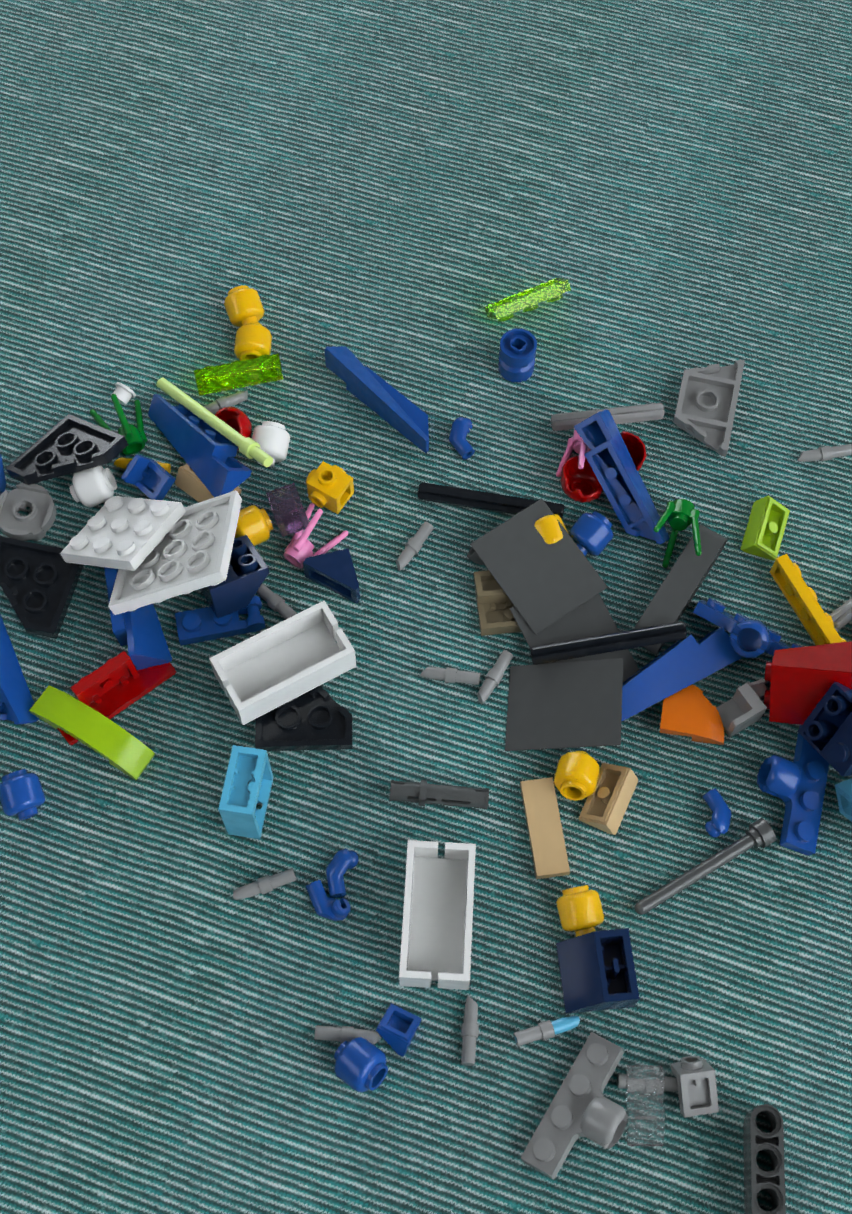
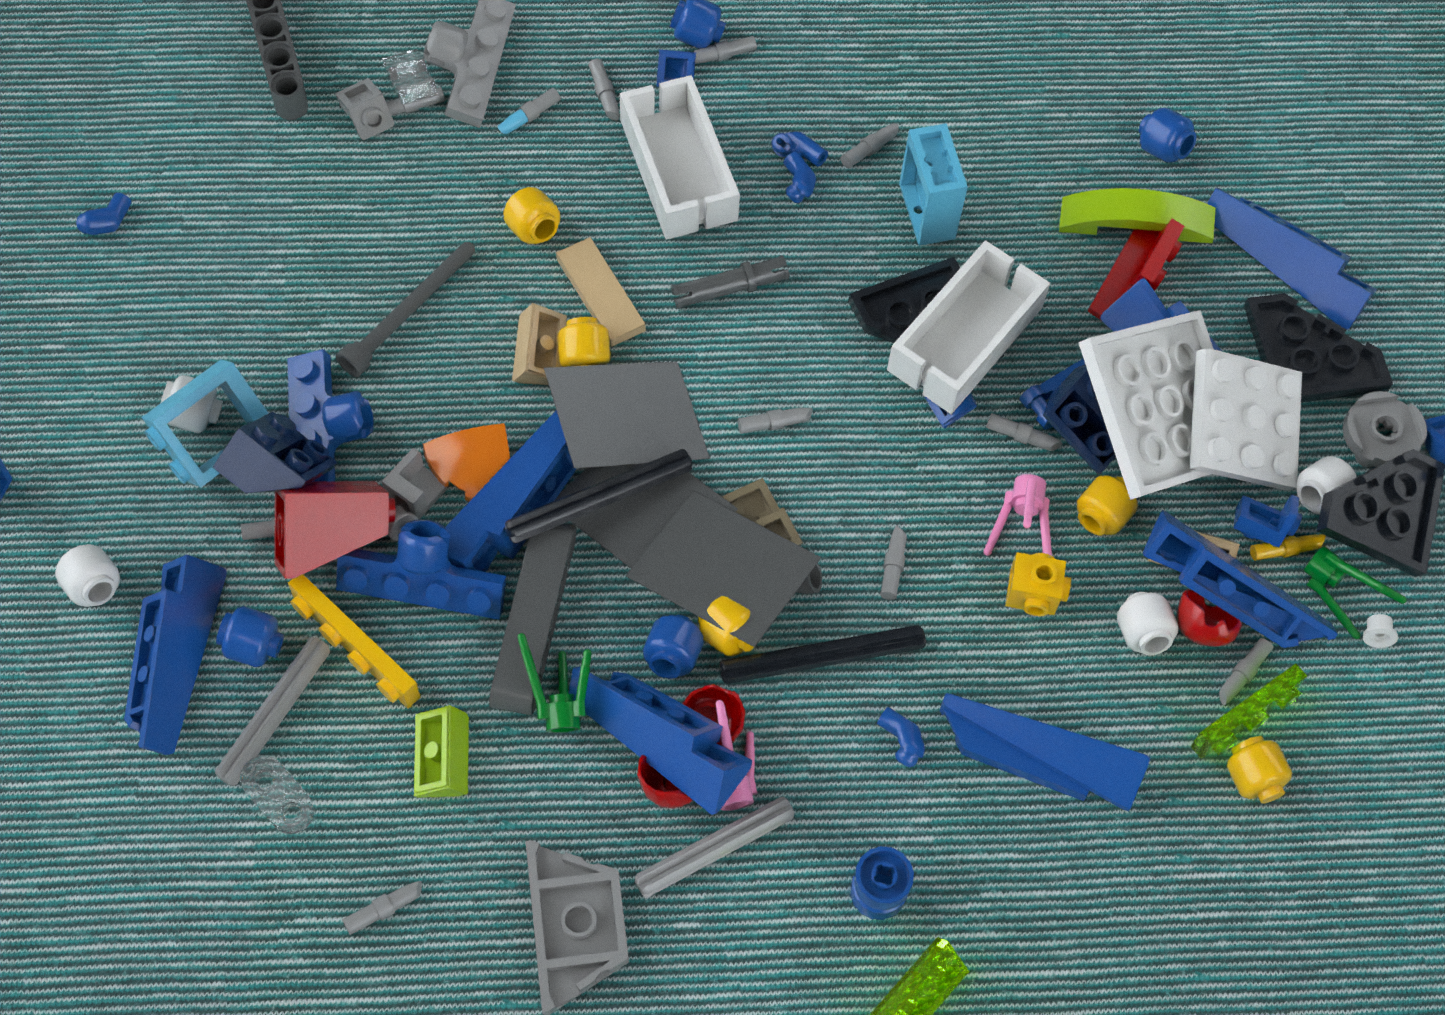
camera: 155 degrees right, 0 degrees up
yellowish green bar [157,377,273,467] -> none
yellow head [224,285,265,327] -> none
clear purple brick [266,483,309,537] -> none
dark blue slope [303,548,360,604] -> none
light grey piece [477,650,514,704] -> none
dark blue slope [556,928,640,1014] -> none
blue arm [703,788,732,838] -> none

